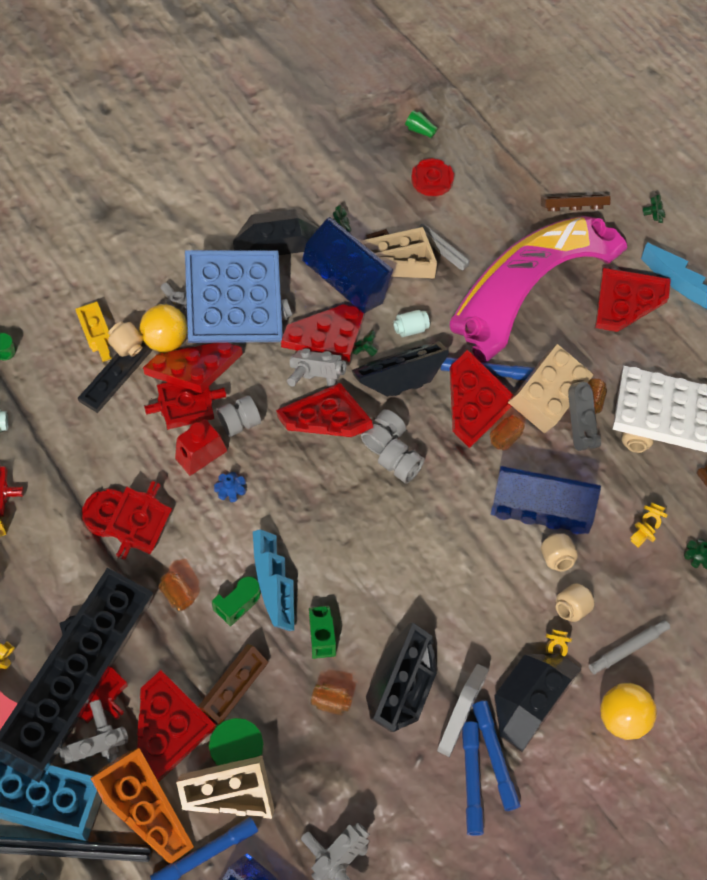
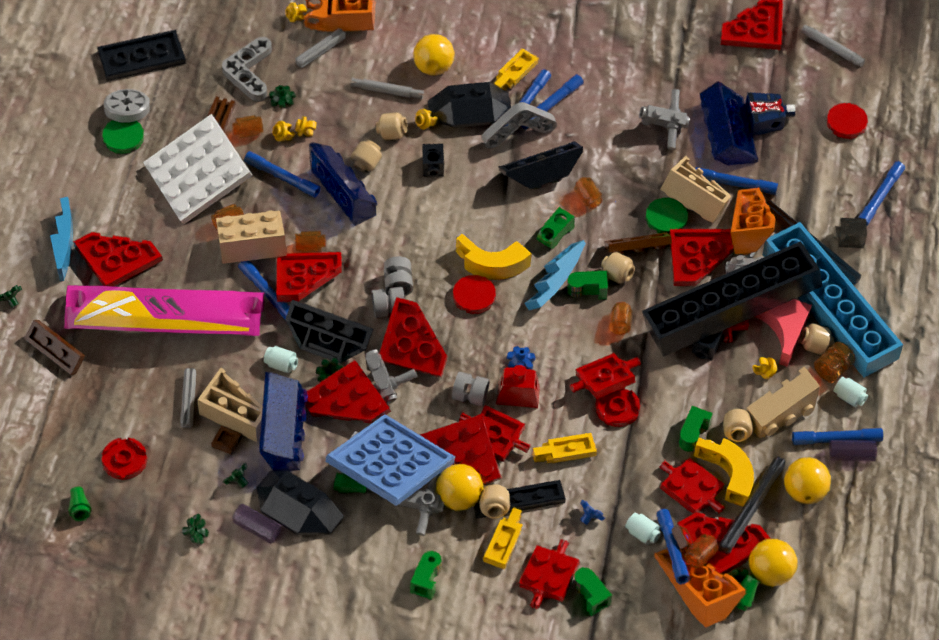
camera: 135 degrees left, 5 degrees down
dark grey plate [568,382,601,451] -> none
none -> dark green plant [182,514,209,544]
none -> clear orange brick [232,115,263,139]
none -> clear purple axle [232,504,282,544]
none -> blue piece [244,151,321,198]
none -> green leg [410,551,442,600]
none -> black brick [422,144,444,177]
none -> red tile [453,275,496,314]
none -> yellow arch [456,234,532,280]
none -> yellow hinge [494,49,539,91]
none -> red plate [519,539,580,609]
none -> yellow hinge [532,433,597,463]
none -> blue plant [580,500,605,525]
none -> tan head [601,252,635,284]
none -> green leg [679,406,713,452]

